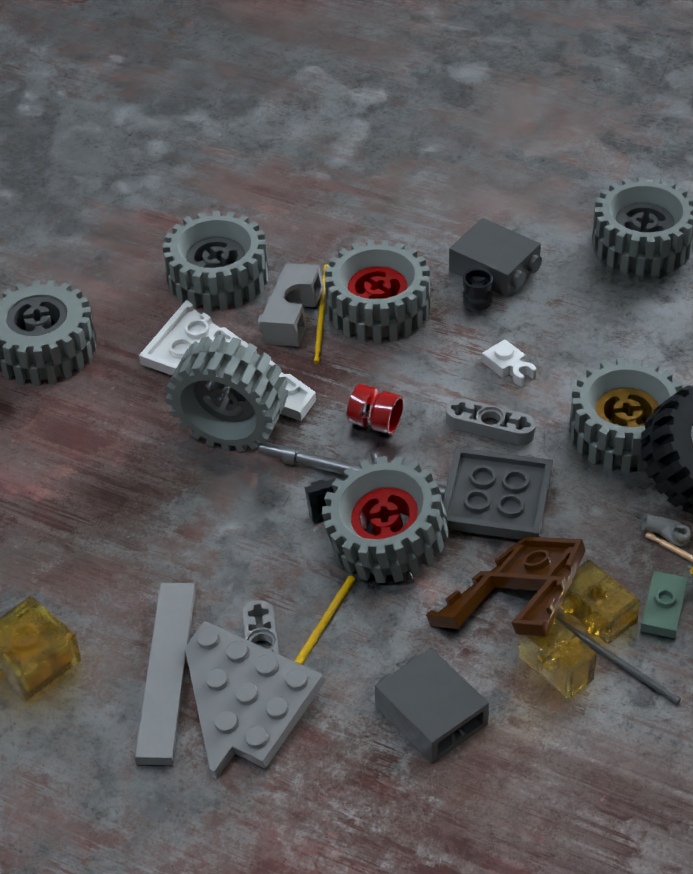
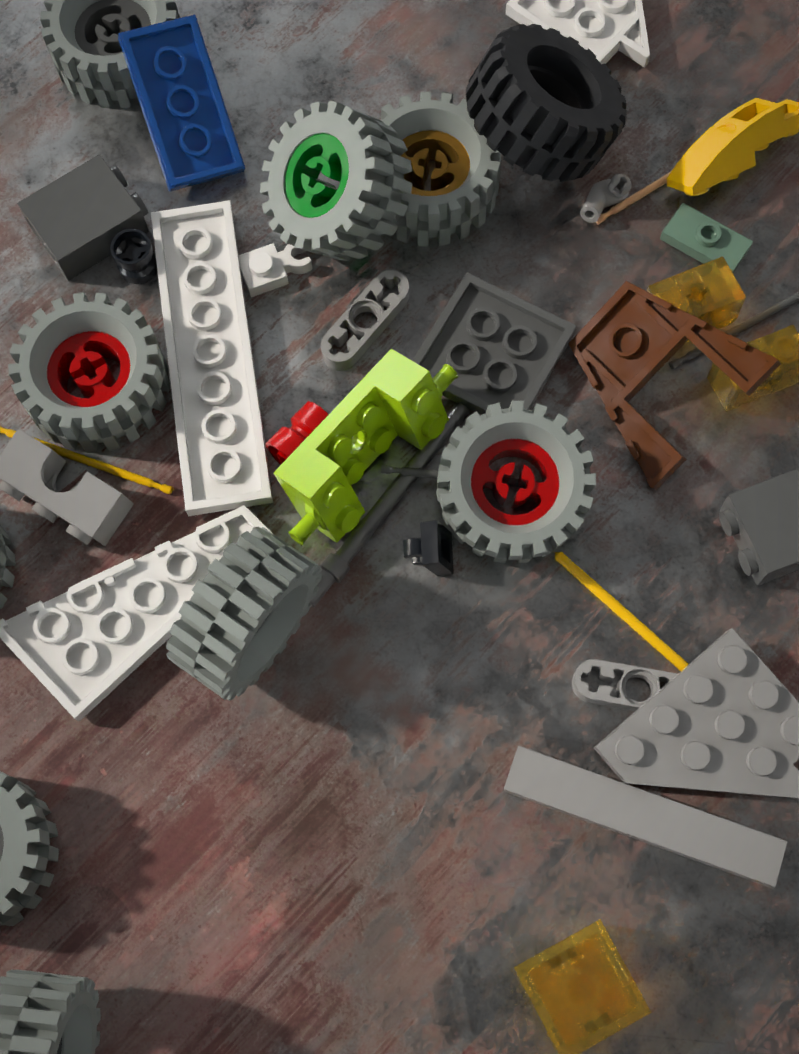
camera: 70 degrees left, 25 degrees up
none -> blue tile [118,14,245,192]
none -> white plate [151,200,273,516]
none -> light grey wheel [260,101,412,261]
none -> lime brick [273,349,458,545]

